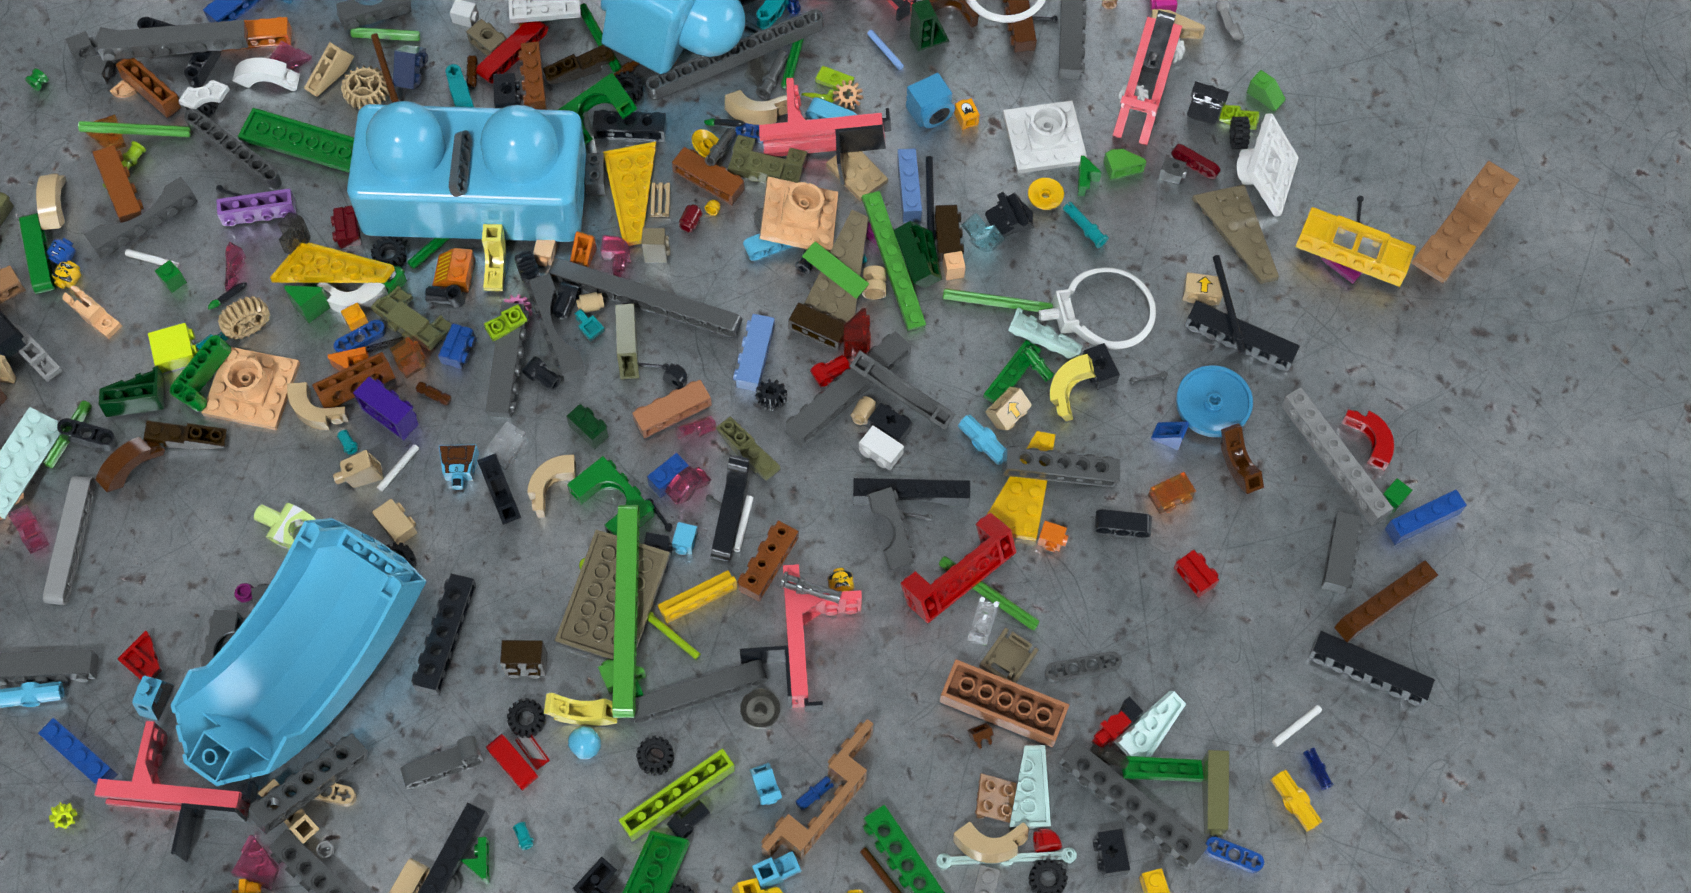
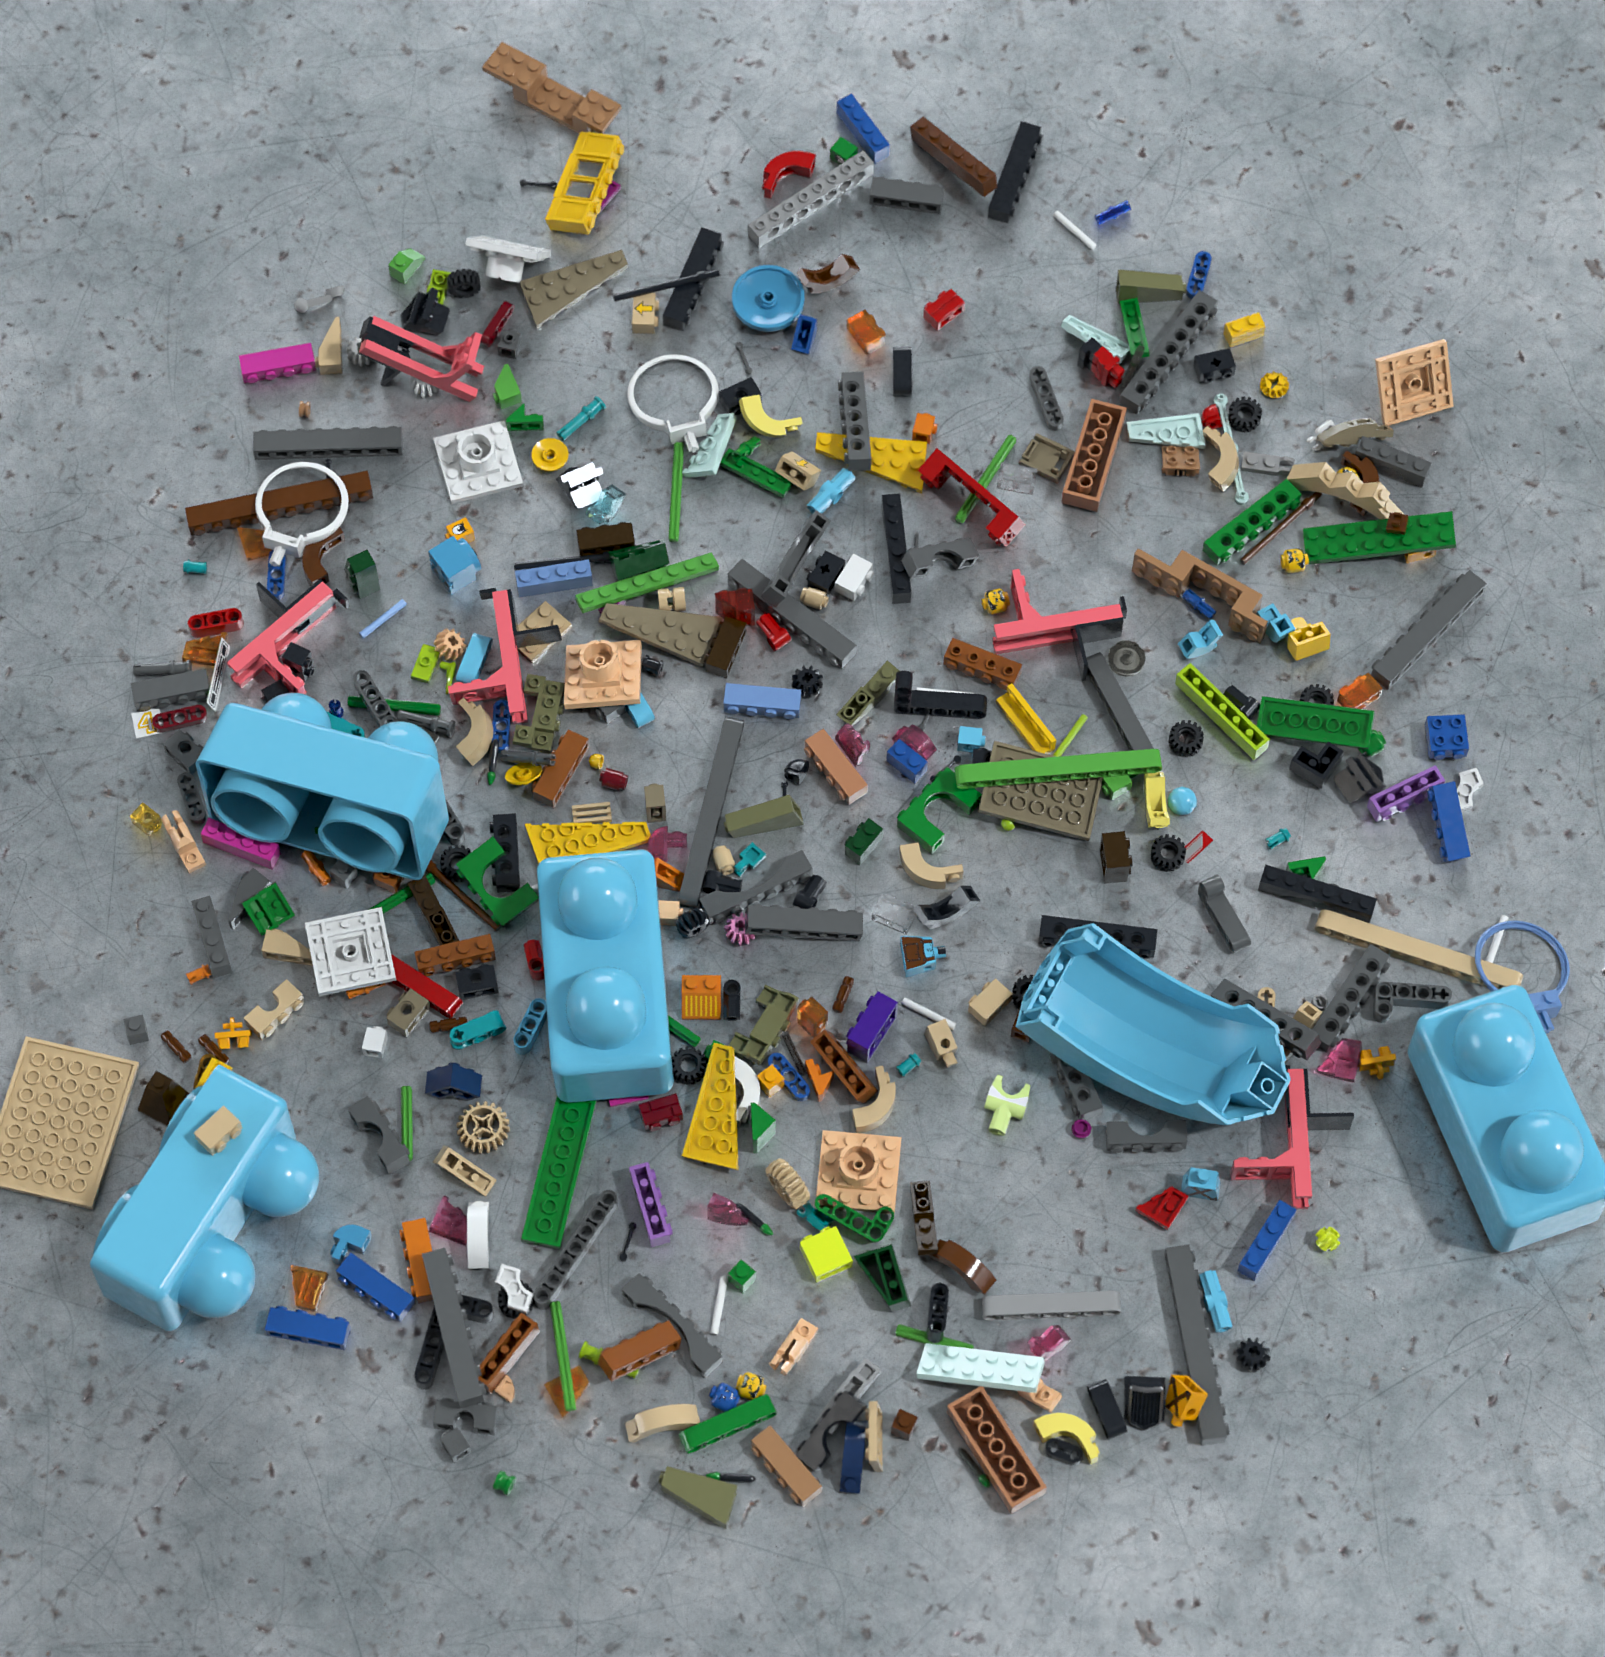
camera: 95 degrees left, 0 degrees up
clear smoke brick [278,212,311,255] -> none
reddish brown bar [371,33,399,103] -> none
blue brick [438,323,477,369] -> none
dark grey beam [449,130,472,197] -> none
light yellow arch [482,224,506,291] -> none
lime slope [484,304,527,342] -> none
red beam [486,733,539,791] -> none
dark grey pin [780,571,842,604] -> none
bright green sticker [802,241,869,299] -> none
light nougat brick [942,251,965,281] -> none
reddish brown tile [967,723,994,749] -> none
yellow piece [1271,770,1323,832] -> none

